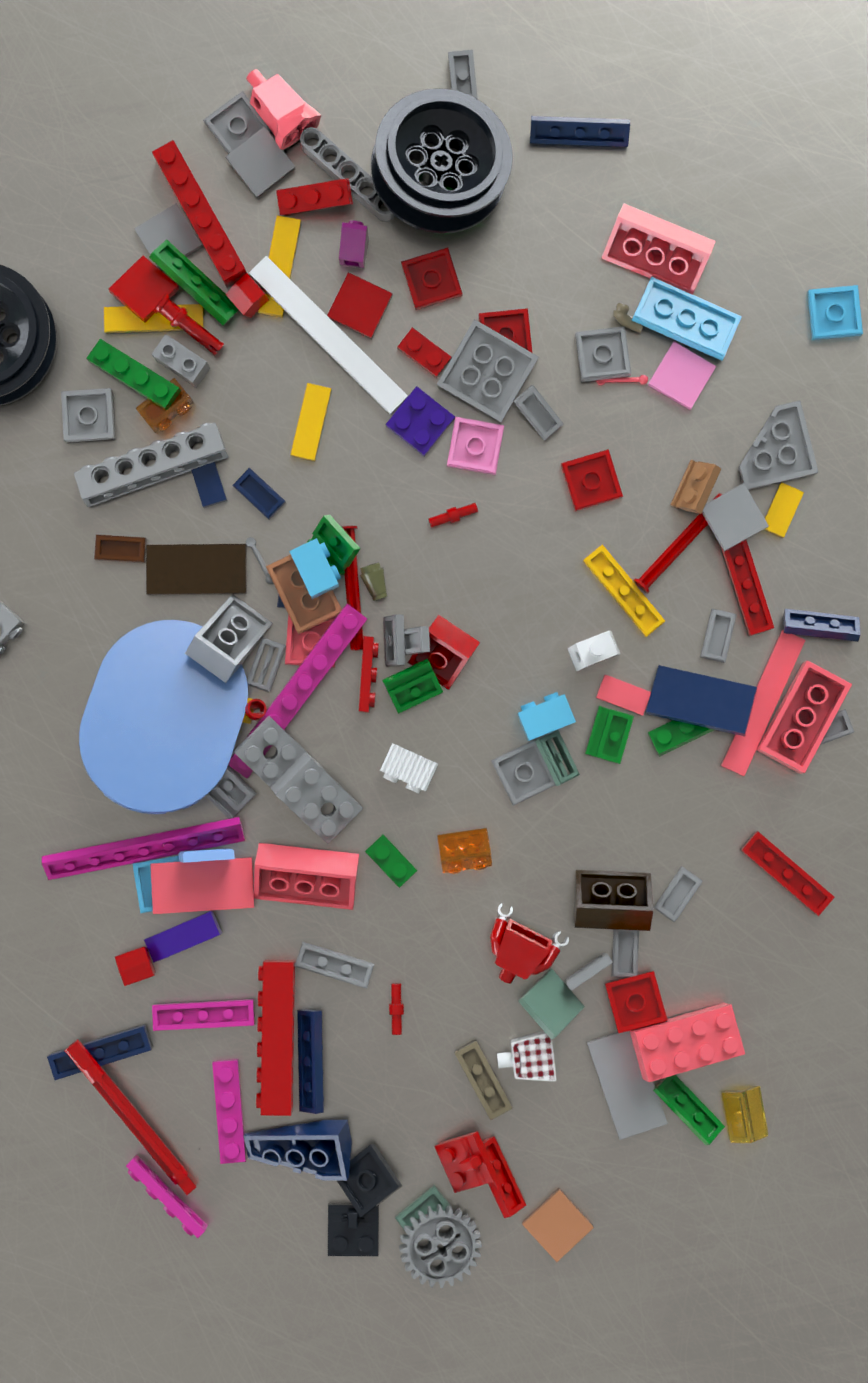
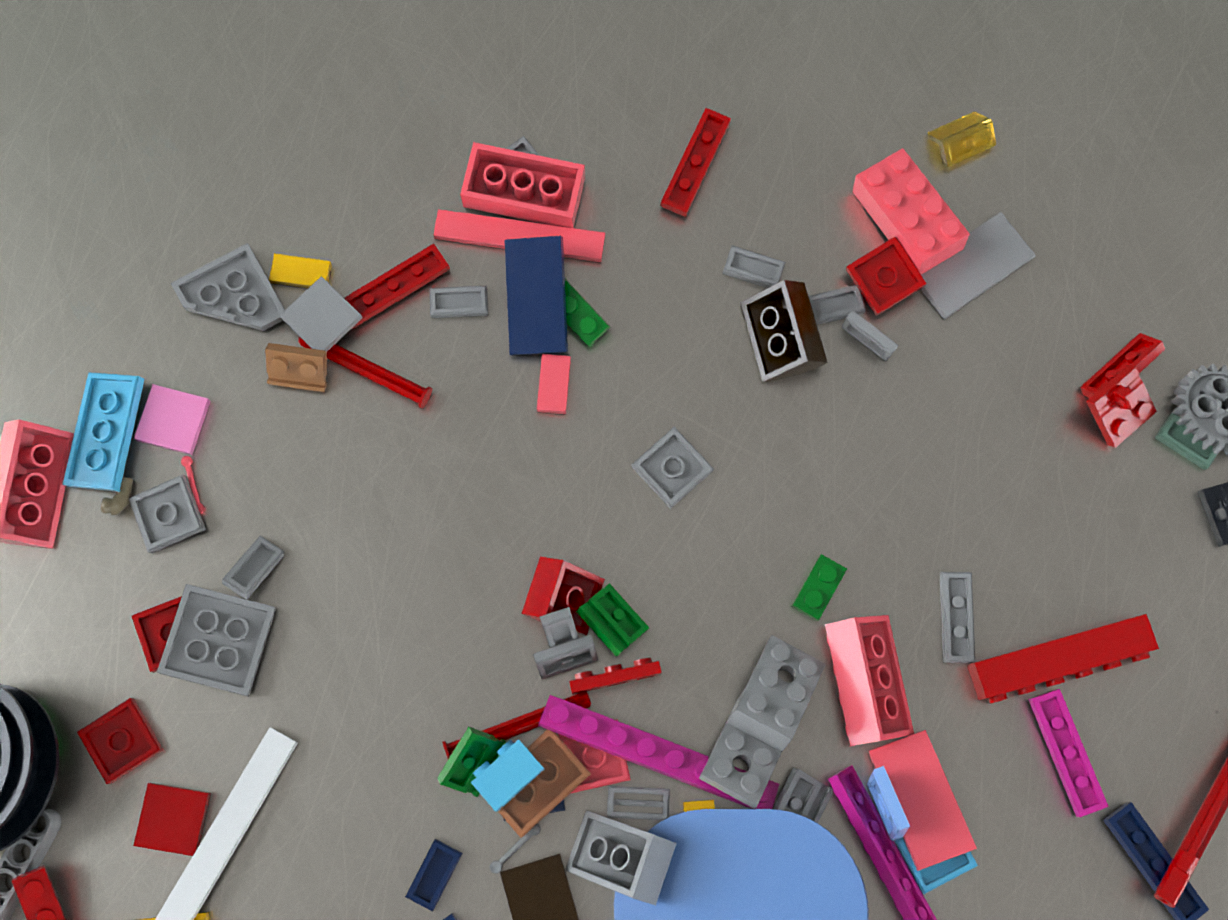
camera: 110 degrees left, 10 degrees down
red piece [115,946,156,986] -> none
dark purple slope [144,910,222,963] -> none
dark pink plate [212,1059,247,1164] -> none
dark blue wedge [244,1120,352,1181] -> none
red hinge [245,699,267,720] -> none
yellow tile [290,383,332,462] -> none
dark blue plate [297,1009,324,1114] -> none
black hinge [337,1144,402,1217] -> none
magenta slope [339,220,369,269] -> none
olive cone [360,562,387,601] -> none
white brick [380,743,438,794] -> none
dark purple plate [386,386,455,457] -> none
red bar [389,983,404,1035] -> none
red plate [397,327,452,378] -> none
red bar [428,503,478,528] -> none
clear orange bracket [437,828,492,874] -> none
bright pink tile [447,417,504,475] -> none
dark tan plate [454,1040,513,1120] -> none
red torso [490,903,569,984] -> none
torso [497,1031,556,1081] -> none
medium azure brick [517,692,576,741] -> none
sand green tile [519,969,585,1040] -> none
nougat tile [522,1189,594,1262] -> none
sand green tile [535,730,580,786] -> none
red tile [561,449,623,512] -> none
white torso [567,631,620,672] -> none
yellow tile [583,544,665,637] -> none
green plate [585,706,634,764] -> none
green plate [653,1075,725,1145] -> none
dark blue plate [783,609,861,642] -> none
medium azure tile [807,285,863,340] -> none

